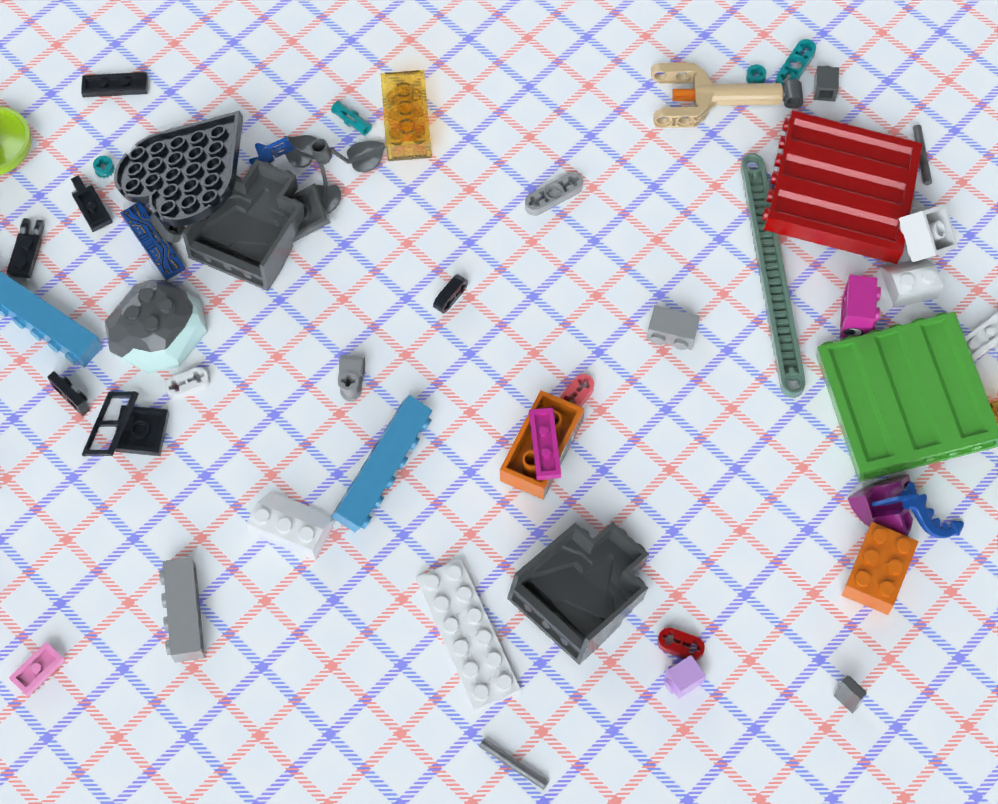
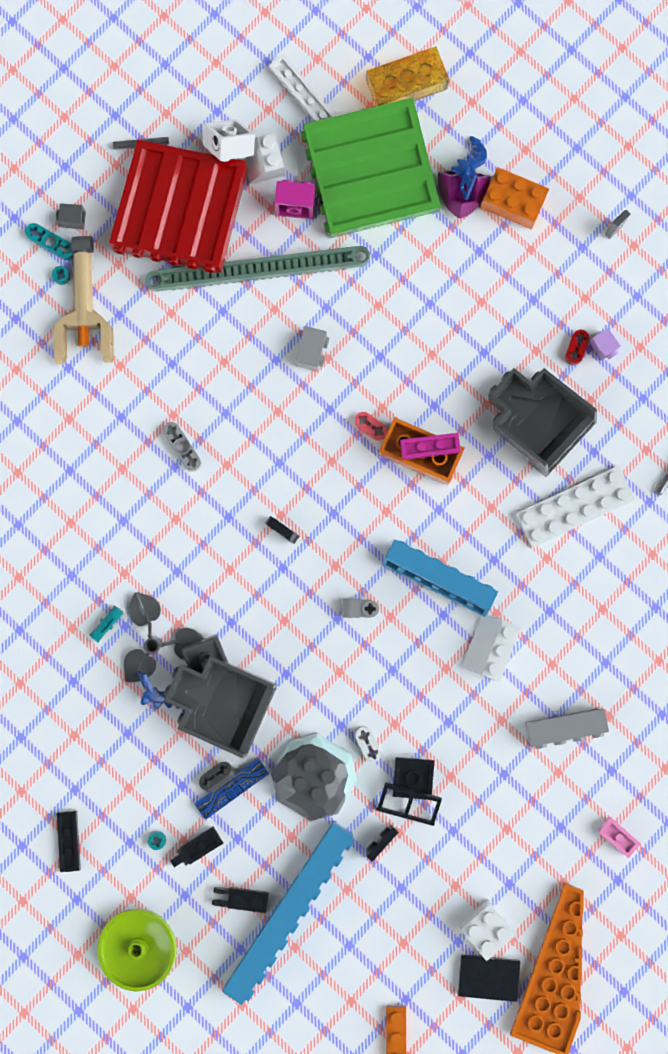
camera: 90 degrees left, 20 degrees up
black plate [114,110,243,227] -> none
clear yellow brick [380,70,432,161] -> none

